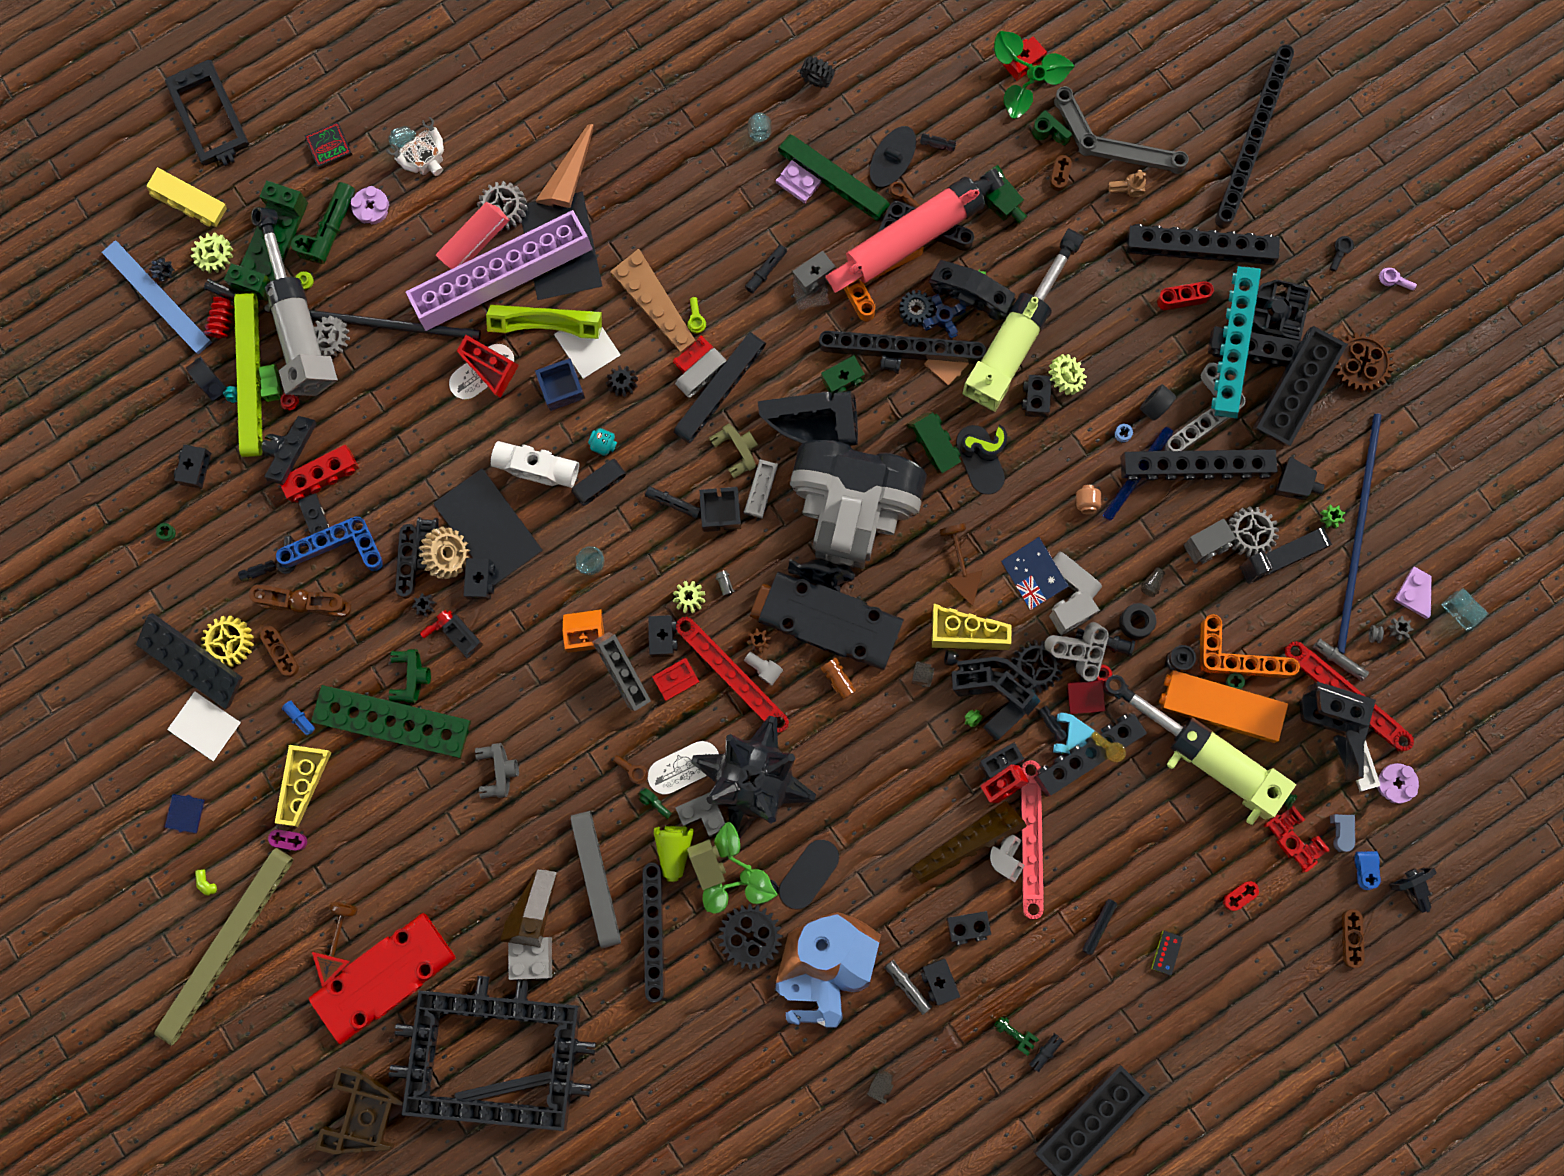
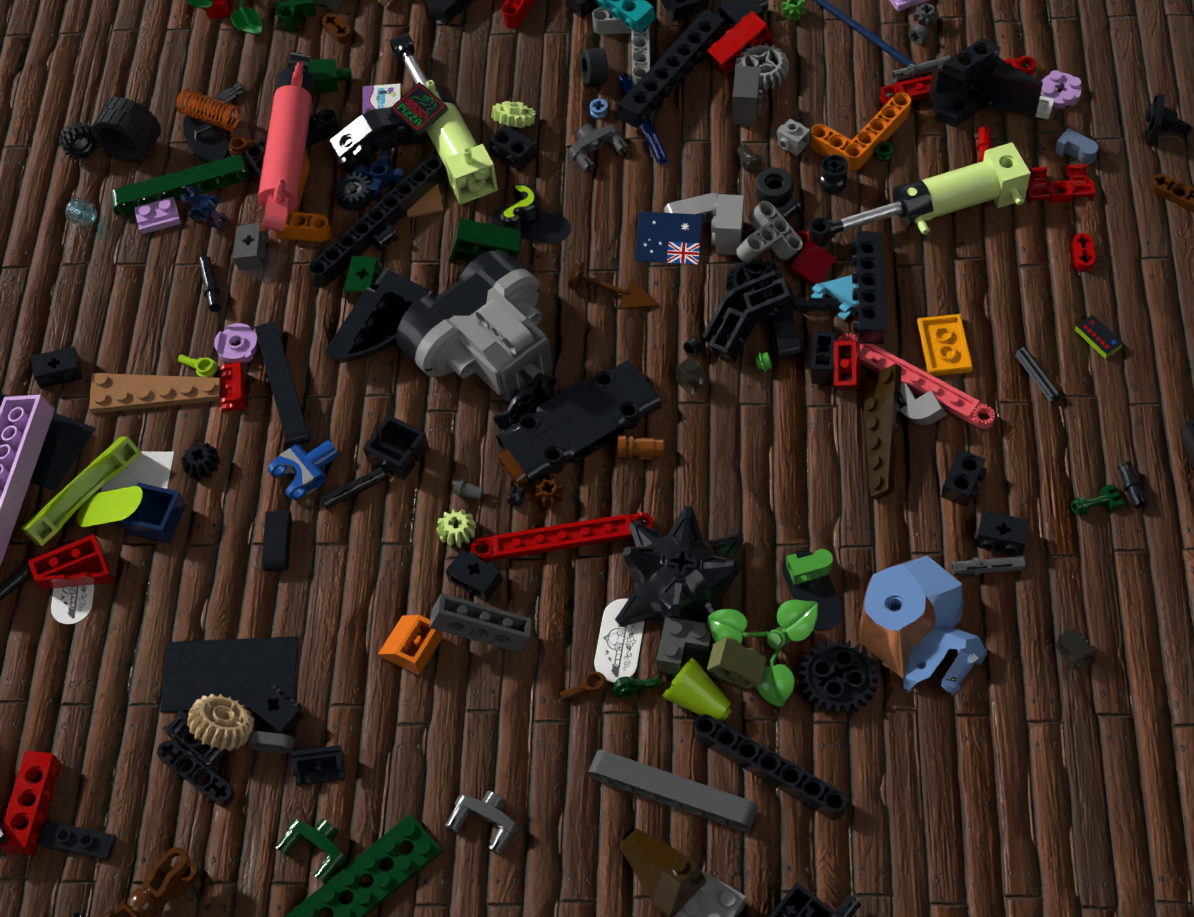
camera: 55 degrees left, 20 degrees down
blue beam [276,517,383,571] -> none
black plate [276,536,296,574] -> none
black gear [412,593,437,618] -> none
red plate [420,610,453,639] -> none
white brick [491,441,579,488] -> none
clear light blue hair [575,546,605,575] -> none
teal head [588,428,617,456] -> none
red plate [652,658,700,701] -> none
light grey beam [675,348,727,398] -> none
olive connector [709,423,758,479] -> none
light grey plate [744,459,778,519] -> none
light grey pin [744,652,783,686] -> none
light yellow wedge [932,604,1011,650] -> none
nougat head [1076,485,1101,514] -> none
clear yellow plate [1090,731,1126,762] -> none
orange brick [1159,670,1288,743] -> none
black beam [1239,527,1332,584] -> none
blue piece [1355,851,1381,890] -> none
none -> black brick [31,346,83,388]
none -> lime sticker [77,486,143,527]
none -> black tyre [91,97,161,163]
none -> orange piece [176,89,240,131]
none -> dark blue pin [180,186,228,230]
none -> lavender plate [214,323,259,363]
none -> dark grey beam [248,731,295,754]
none -> blue connector [268,440,339,500]
none -> tile [362,83,402,114]
none -> black tile [390,82,448,136]
none -> black bush [508,485,525,507]
none -> dark grey connector [568,124,629,173]
none -> red wedge [707,11,776,74]
none -> light grey brick [777,119,810,156]
none -> bright green leg [786,549,833,585]
none -> light orange tile [916,314,973,376]
none -> red pin [977,126,993,163]

